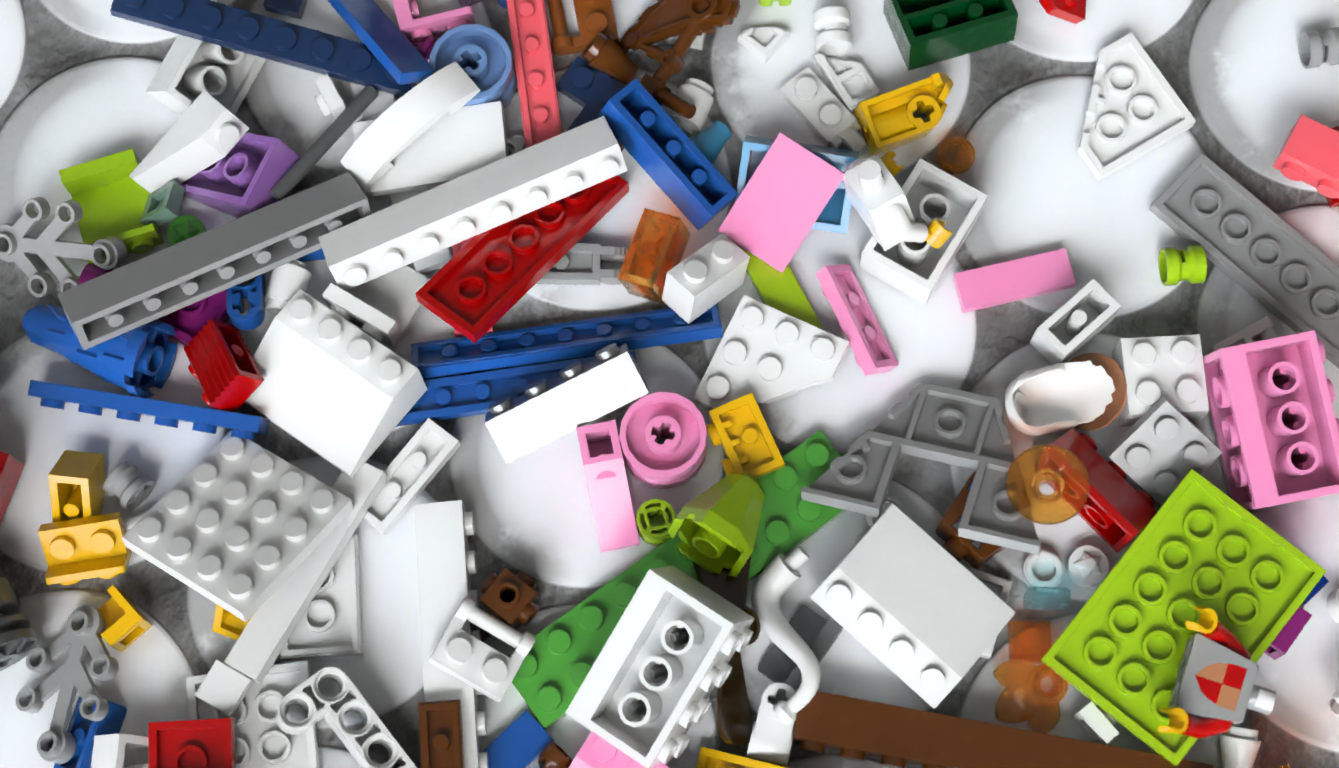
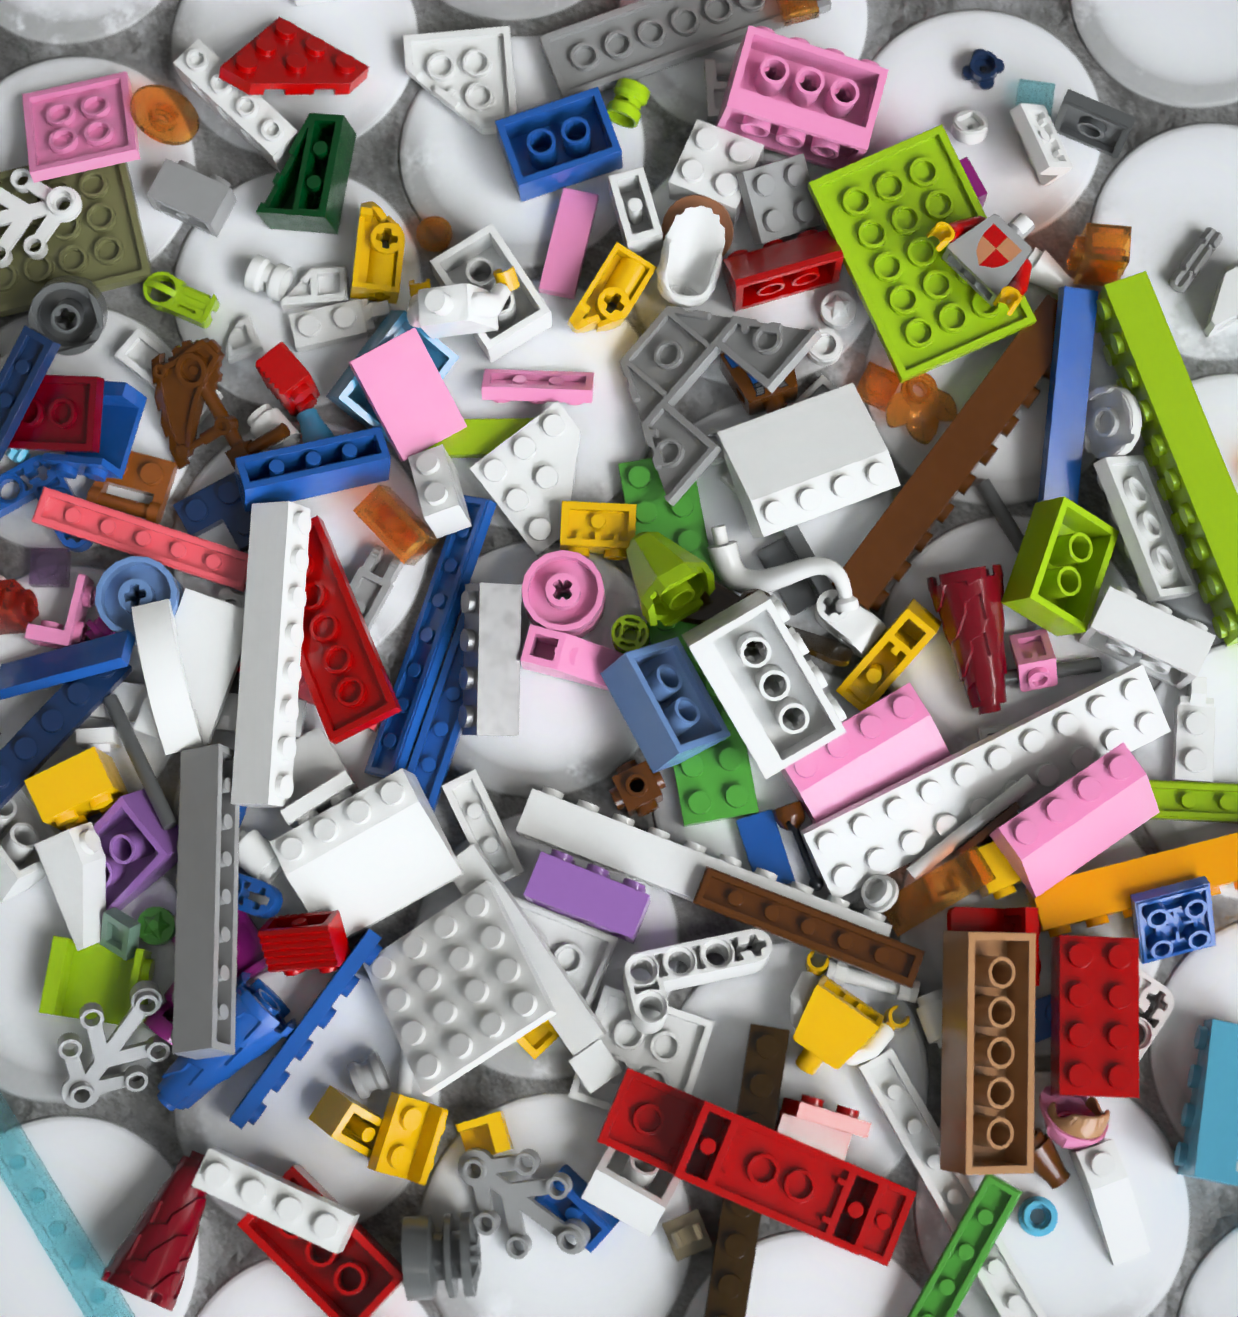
camera: 60 degrees left, 5 degrees up
white plate [428,596,536,702] -> none
reddish brown cone [582,32,639,85] -> none
clear orange dish [1006,445,1090,525] -> none
clear light blue tile [1023,586,1071,611] -> none
white plate [1072,701,1119,745] -> none
none -> yellow brick [24,746,129,831]
none -> red brick [255,342,320,416]
none -> blue brick [495,87,623,202]
none -> medium lavender brick [523,849,651,944]
none -> yellow piece [567,242,657,333]
none -> medium blue slope [600,637,731,773]

